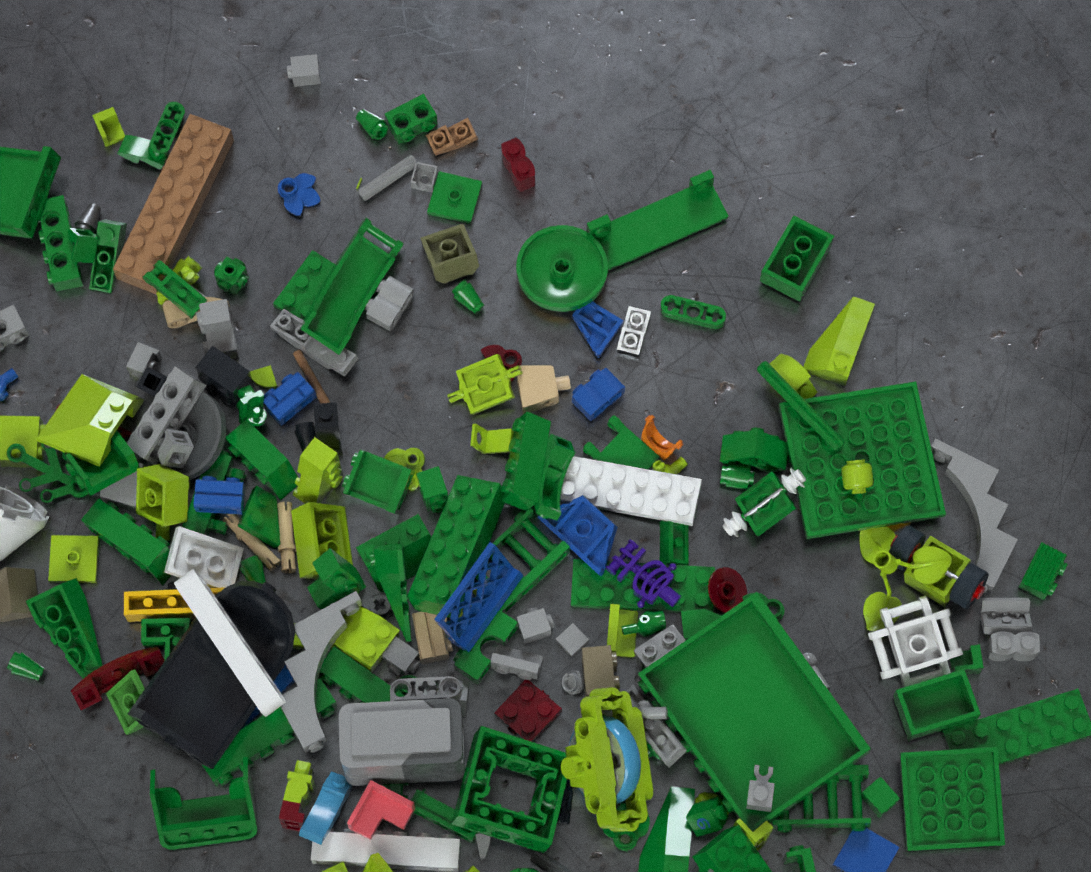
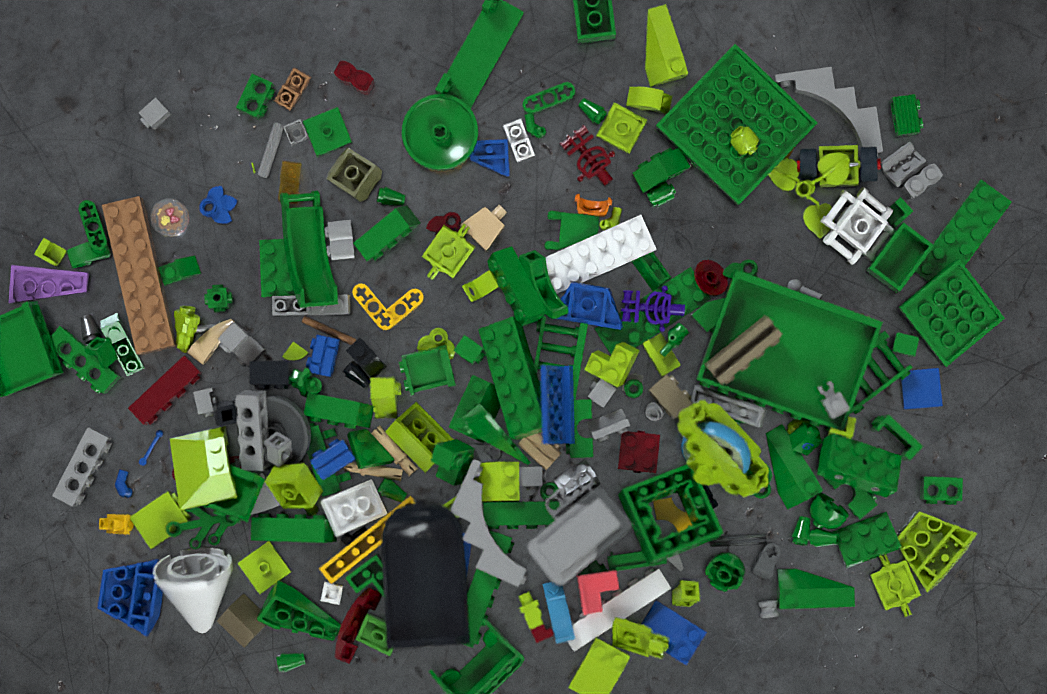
camera: 35 degrees left, 15 degrees up
green plate [143,260,207,319] -> none
white beam [174,568,286,717] -> none
green cone [356,109,389,140] -> none
blue brick [572,368,625,422] -> none
light grey bracket [634,624,686,669] -> none
light grey arm [638,701,668,720] -> none
green plate [723,468,806,537] -> none
green axle [757,361,845,451] -> none
none -> medium lavender wing [9,265,89,303]
none -> dark red brick [128,355,202,425]
none -> blue hinge [139,430,163,466]
none -> clear tile [150,198,189,237]
none -> green slope [158,255,202,286]
none -> clear yellow slope [278,161,302,204]
none -> white tile [320,582,344,605]
none -> yellow beam [352,284,424,331]
none -> green wedge [353,205,421,261]
none -> green arm [524,113,546,138]
none -> dark red torso [559,125,615,186]
none -> green cone [578,98,607,124]
none -> lime brick [584,342,640,387]
none -> lime tile [596,102,648,154]
none -> green plate [624,379,643,398]
none -> yellow tile [653,497,692,532]
none -> dark tan brick [705,315,782,384]

